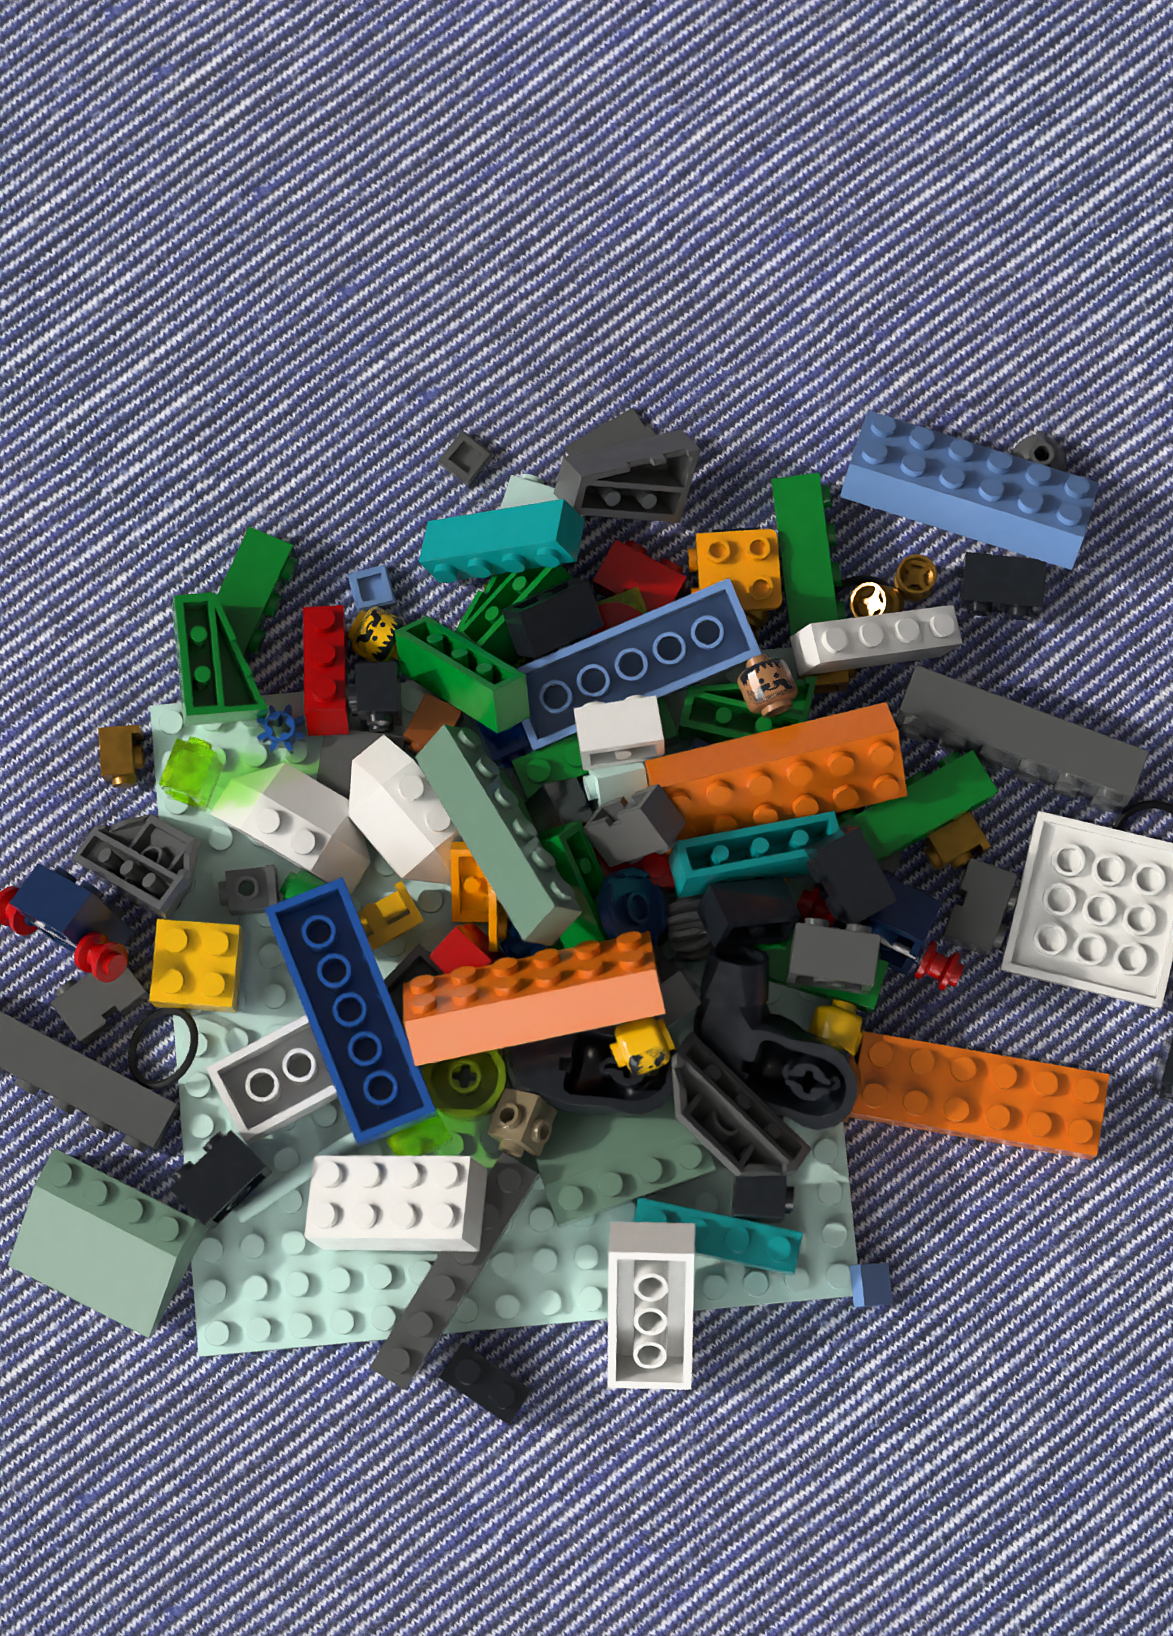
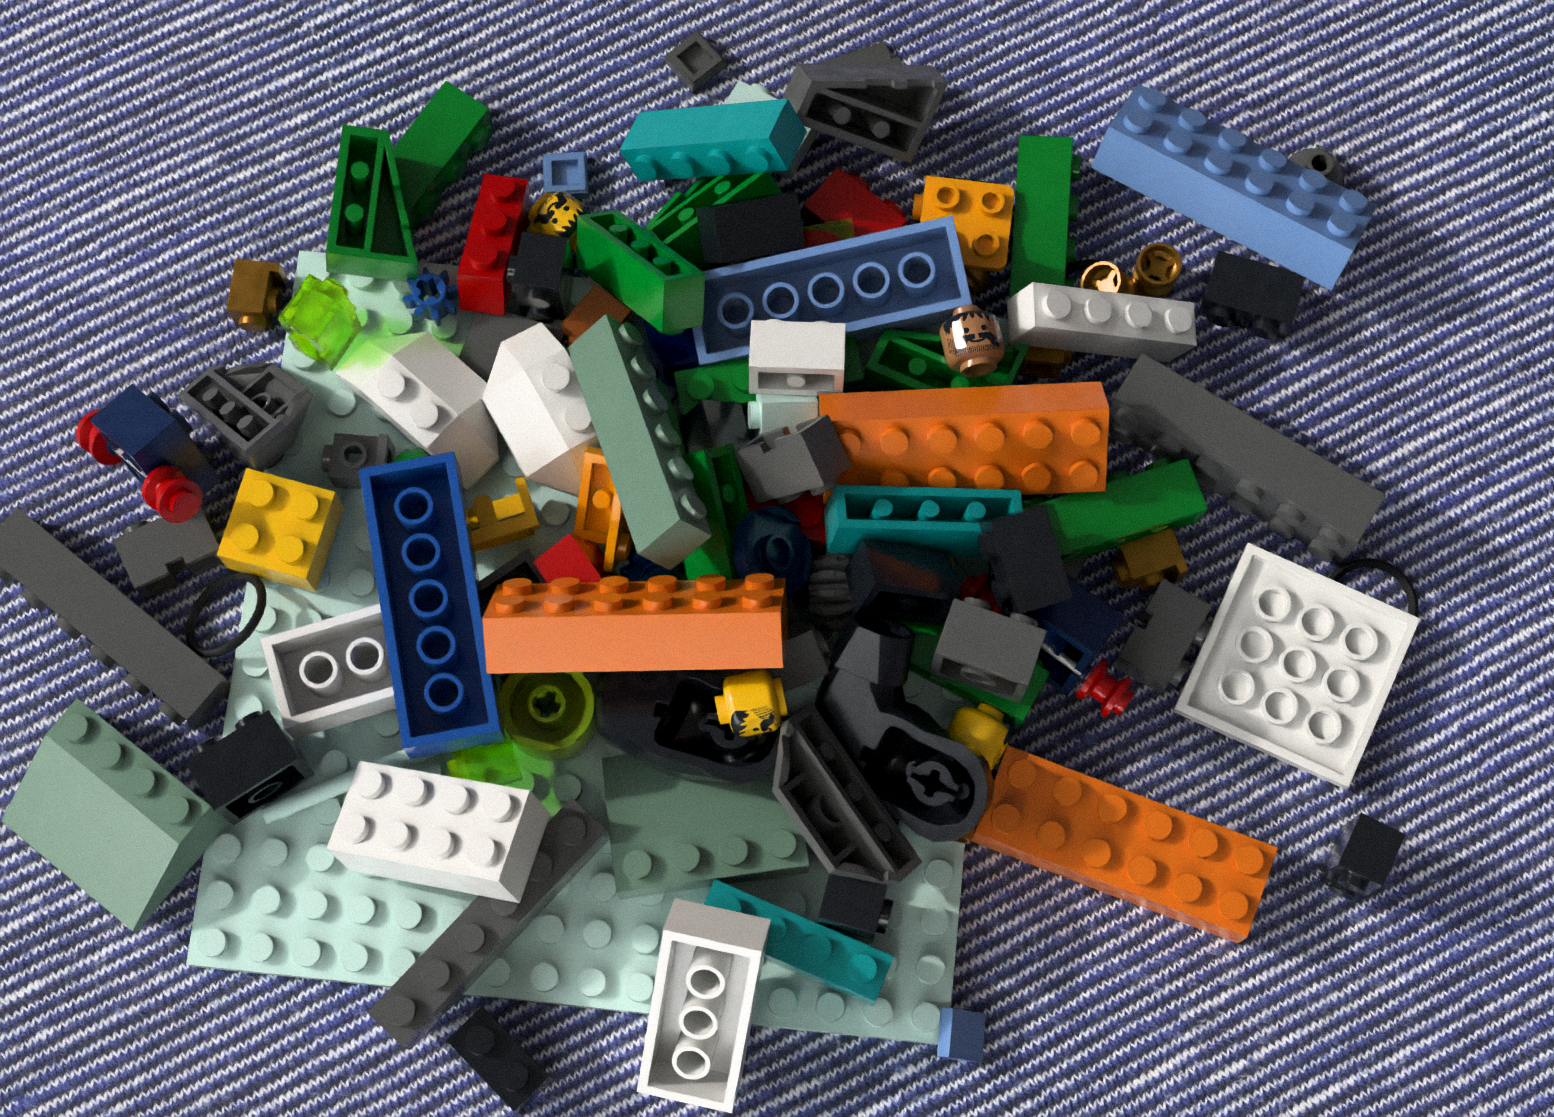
camera: 10 degrees right, 5 degrees down
dark tan brick [487,1087,557,1158] -> none

